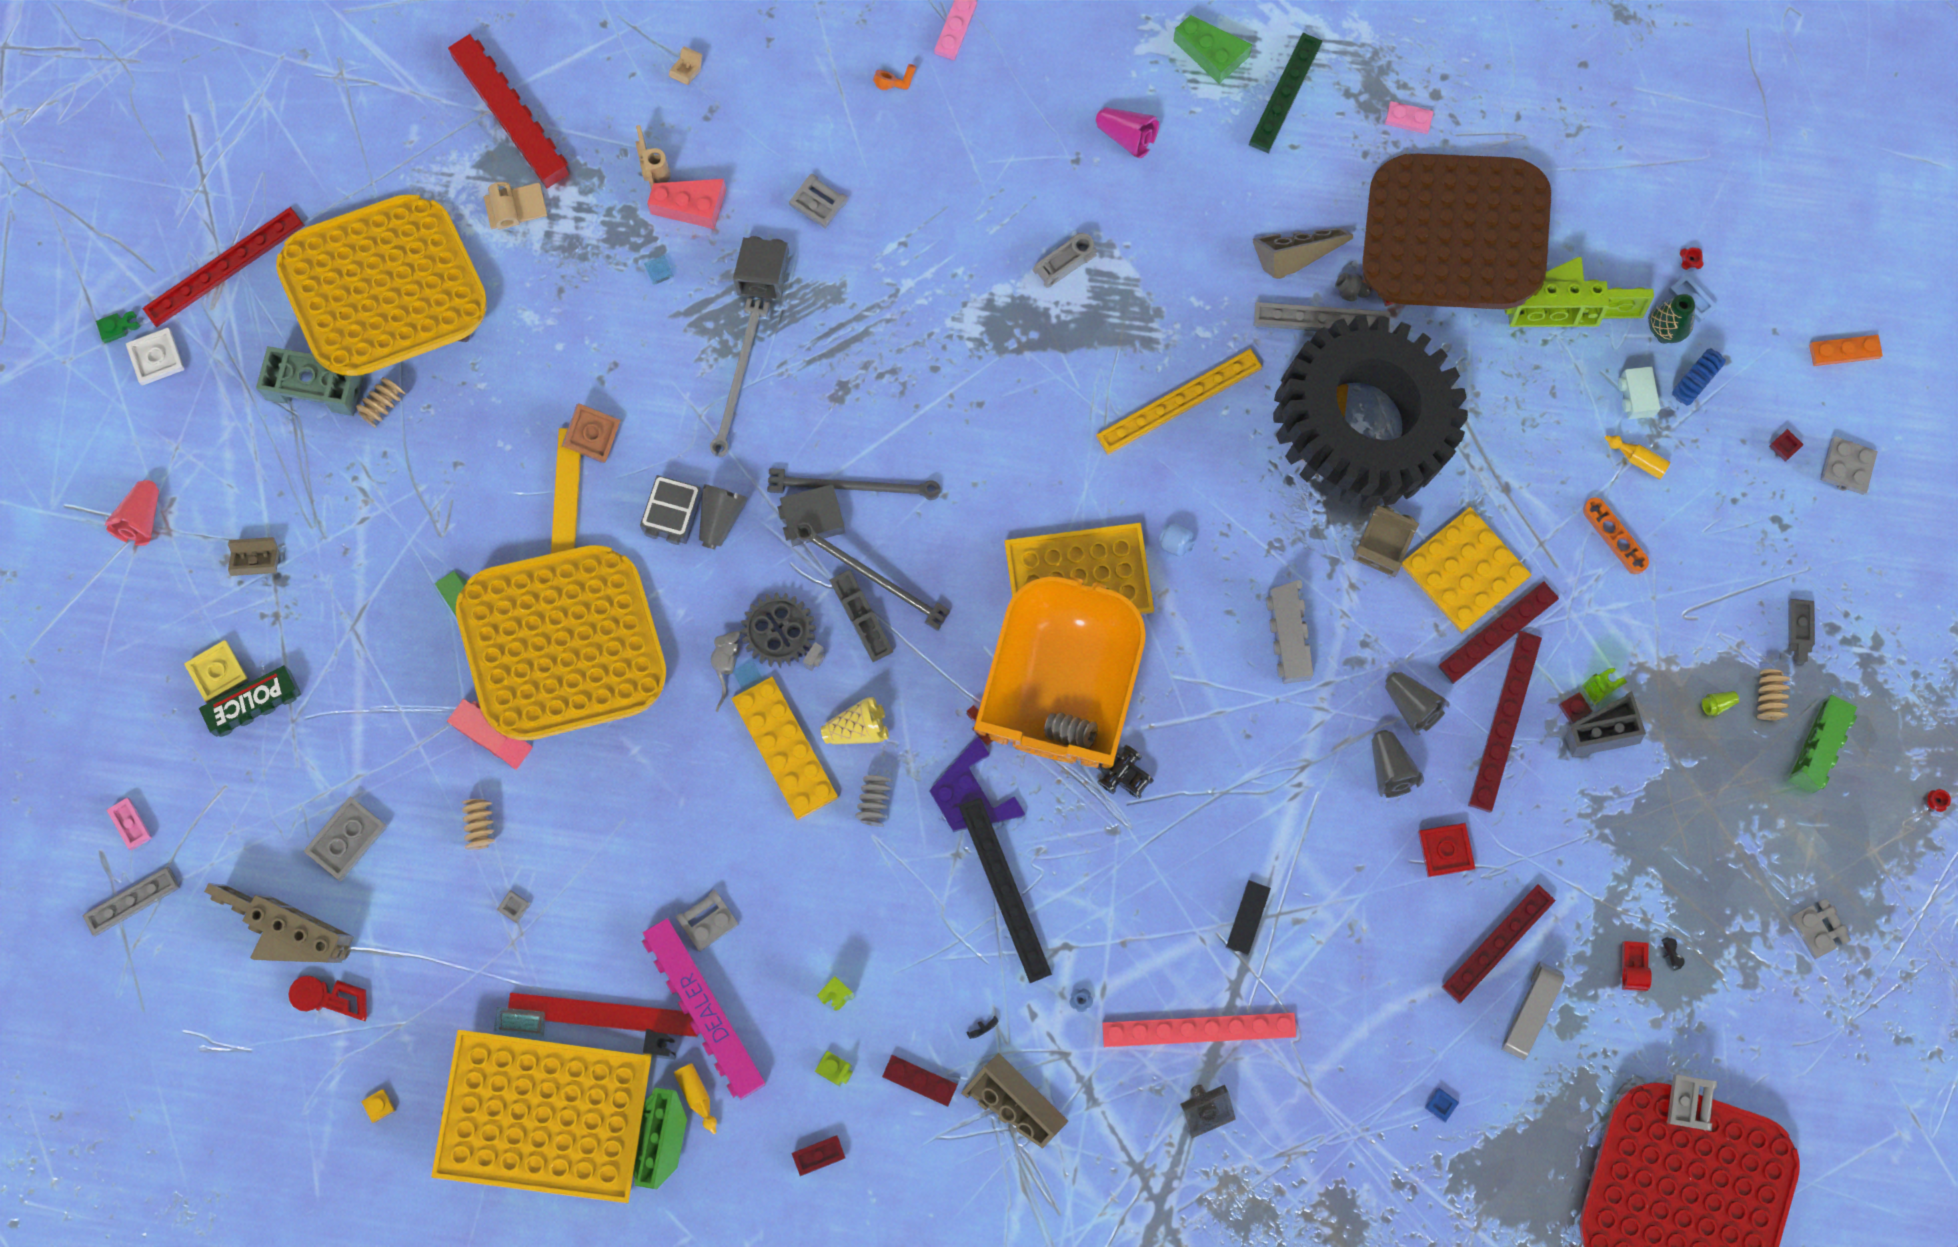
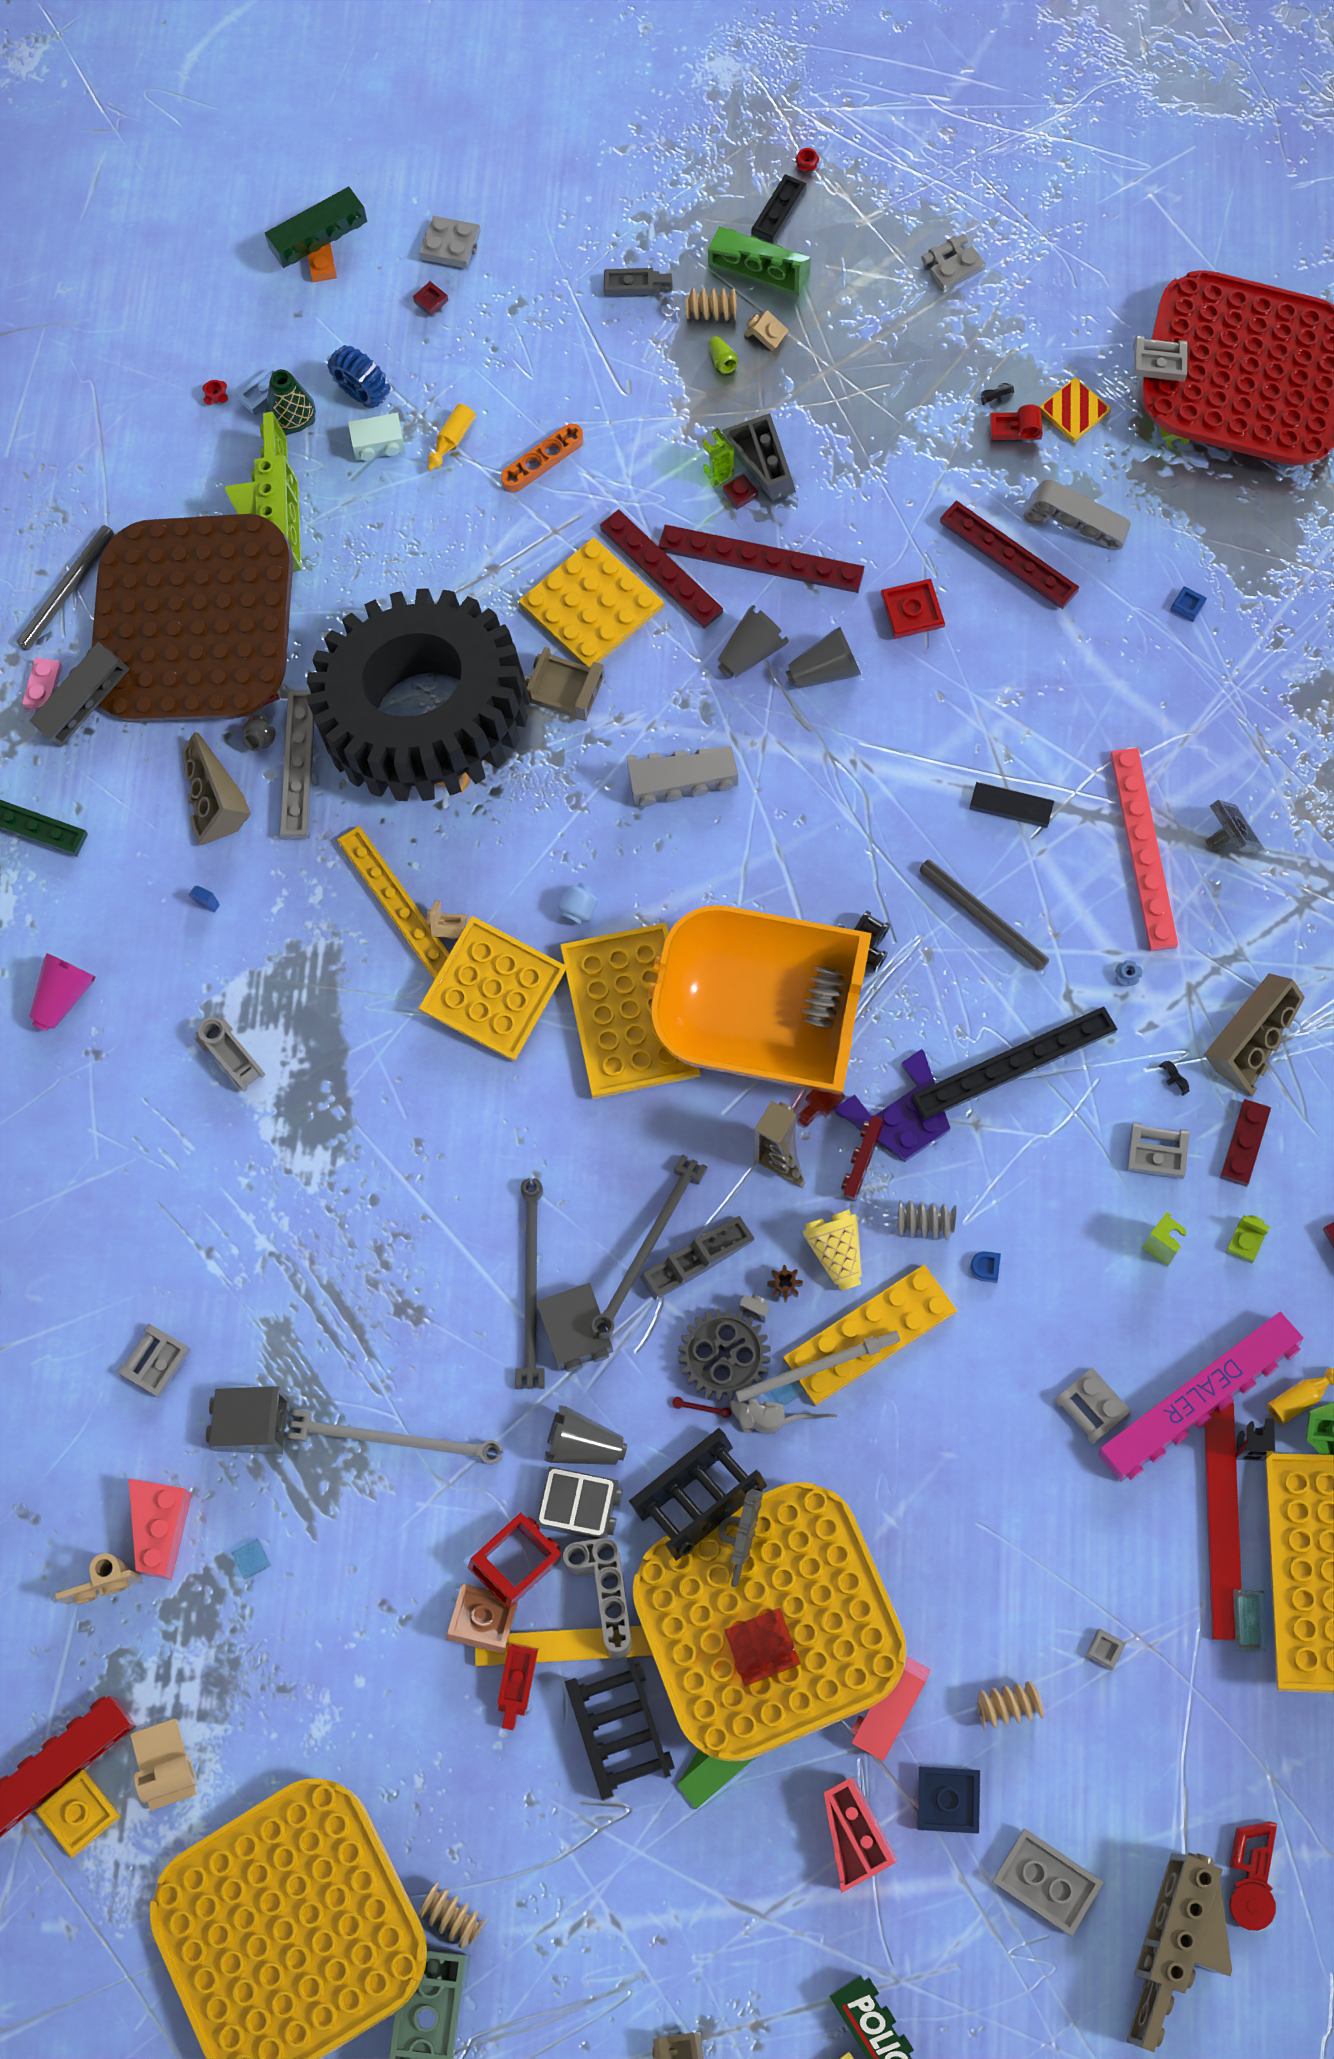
camera: 90 degrees left, 5 degrees down
none -> dark grey axle [17,525,114,650]
none -> dark grey brick [29,642,130,747]
none -> yellow tile [35,1769,121,1858]
none -> blue tile [189,886,220,912]
none -> dark green brick [265,186,367,268]
none -> yellow plate [419,916,568,1062]
none -> tan bracket [426,900,469,939]
none -> red window [467,1512,562,1610]
none -> red hinge [497,1643,539,1730]
none -> light grey beam [563,1538,632,1659]
none -> black fence [565,1658,675,1801]
none -> black fence [628,1428,767,1561]
none -> dark red hinge [672,1397,731,1418]
none -> dark grey piece [718,1489,763,1587]
none -> clear red hinge [724,1608,801,1687]
none -> light grey bar [735,1330,900,1403]
none -> tan bracket [744,310,789,351]
none -> black tile [751,174,807,243]
none -> dark tan wedge [754,1101,805,1188]
none -> reddish brown gear [767,1265,803,1303]
none -> coral wedge [824,1777,898,1893]
none -> dark red plate [841,1115,884,1202]
none -> dark blue plate [917,1767,980,1834]
none -> dark grey axle [920,859,1049,971]
none -> blue tile [970,1251,1001,1283]
none -> yellow tile [1039,377,1111,443]
none -> light grey plate [1127,1122,1189,1179]

